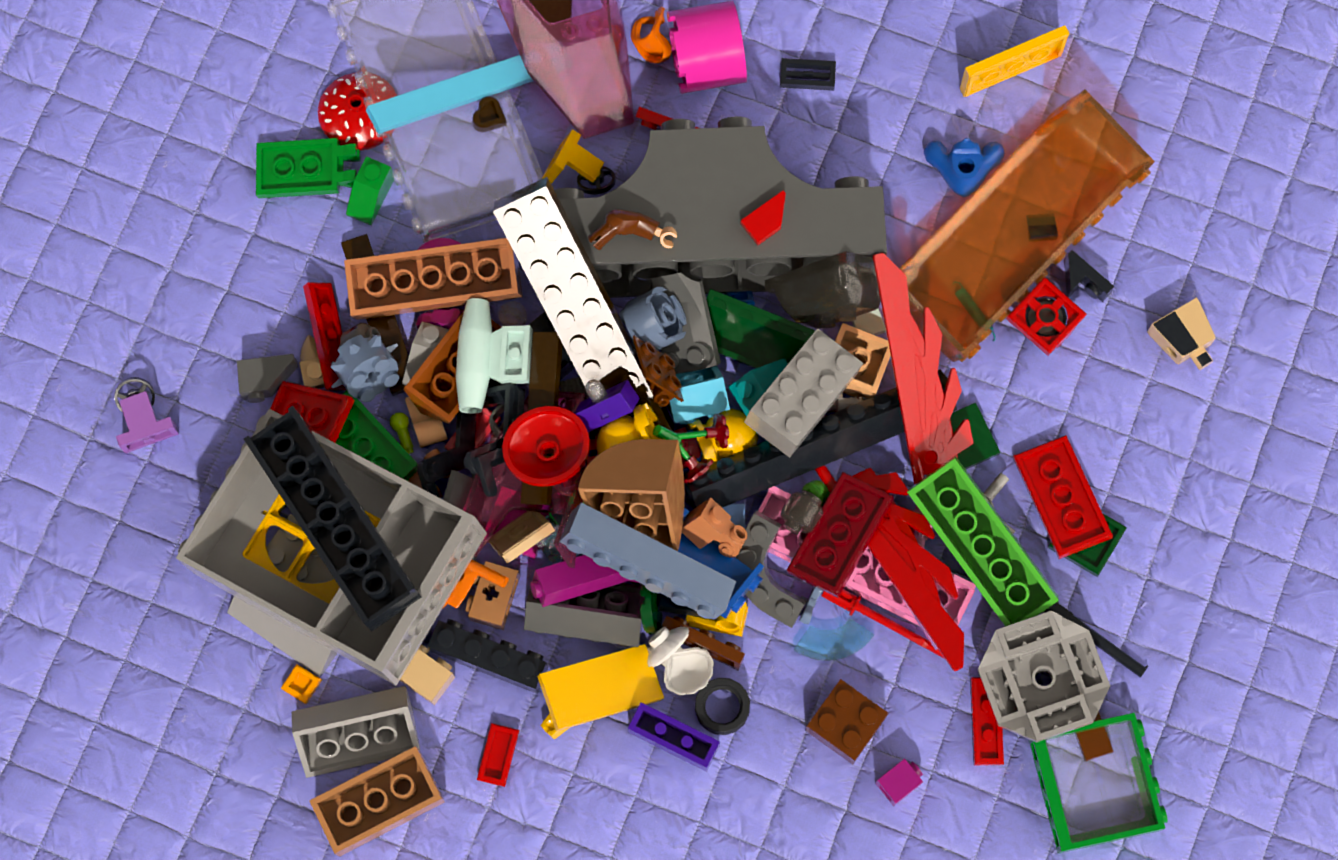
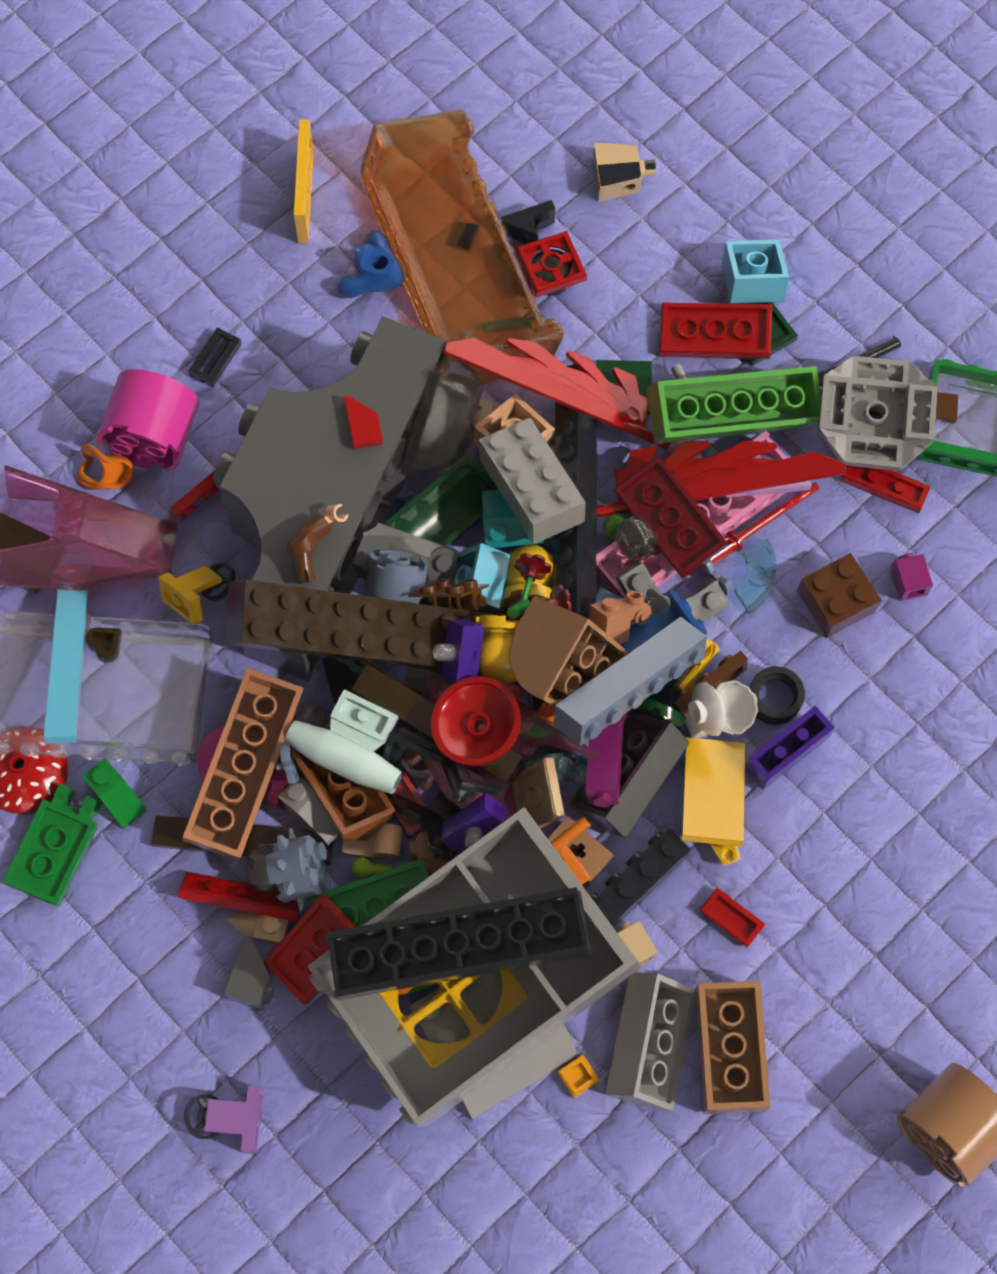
camera: 70 degrees left, 5 degrees down
none -> sand blue piece [276,743,299,784]
none -> dark purple piece [441,793,508,854]
none -> medium azure brick [721,240,789,303]

